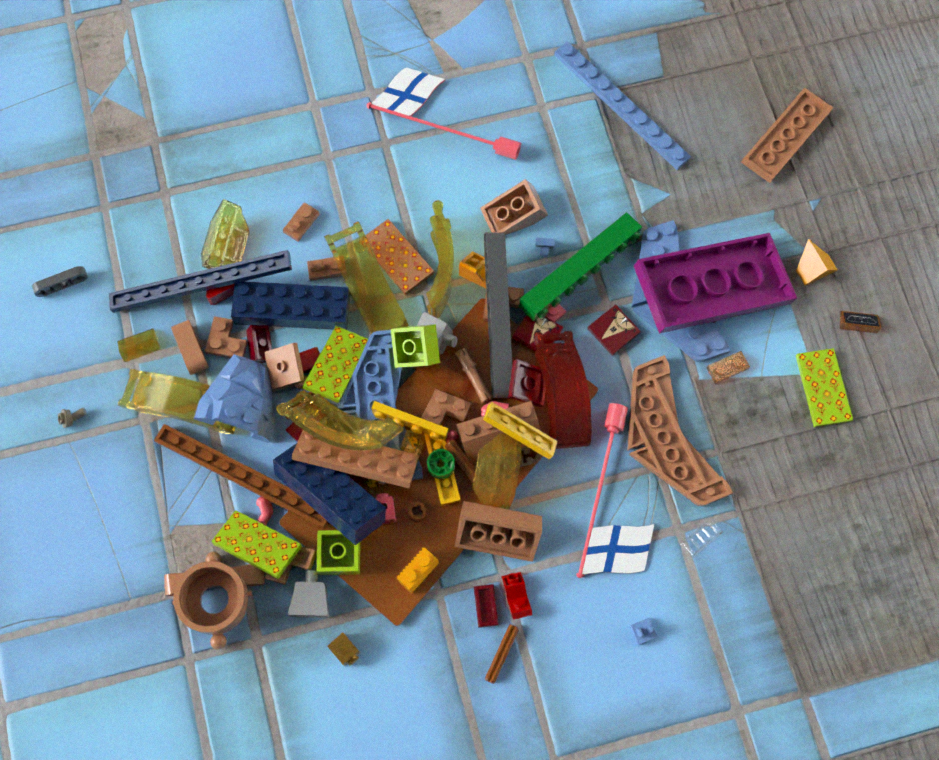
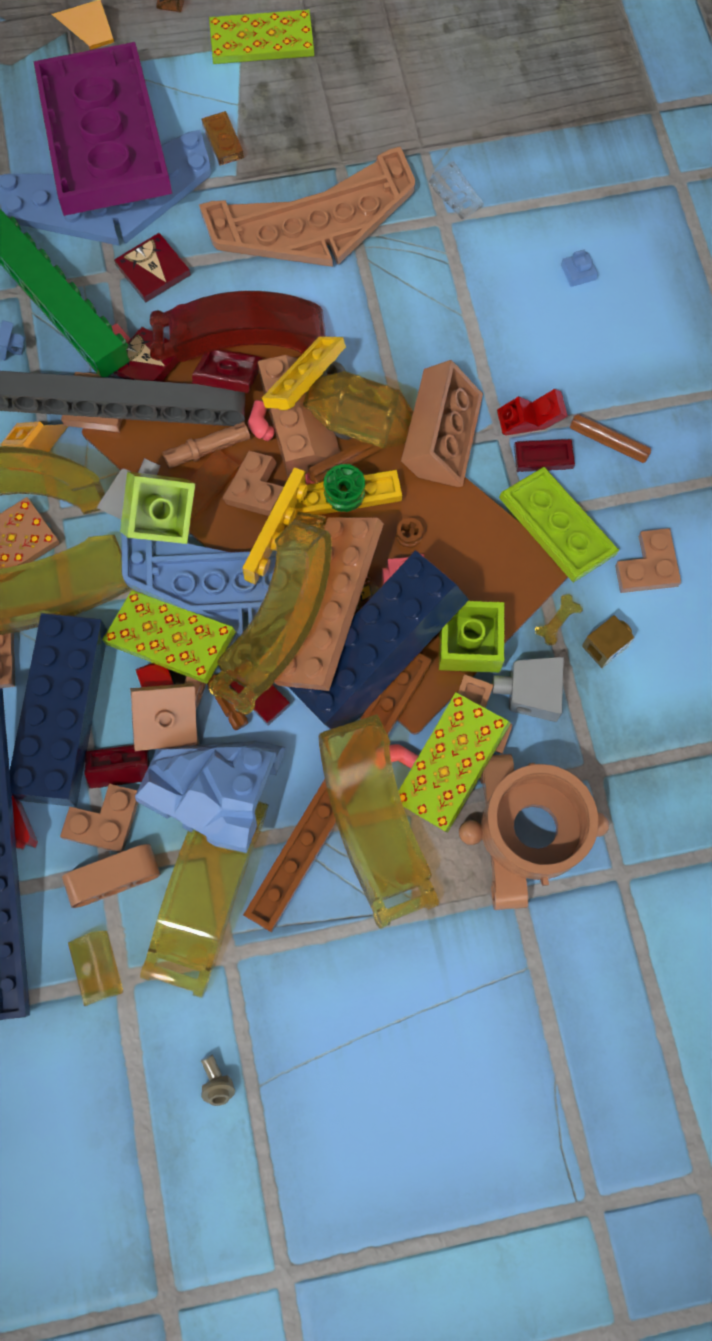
camera: 85 degrees left, 0 degrees up
light orange brick [397,548,439,593] -> none
flag [576,403,654,578] -> none
none -> clear yellow windscreen [318,714,439,929]
none -> lime tile [499,467,619,583]
none -> clear yellow piece [535,594,583,646]
none -> nougat plate [615,528,681,593]

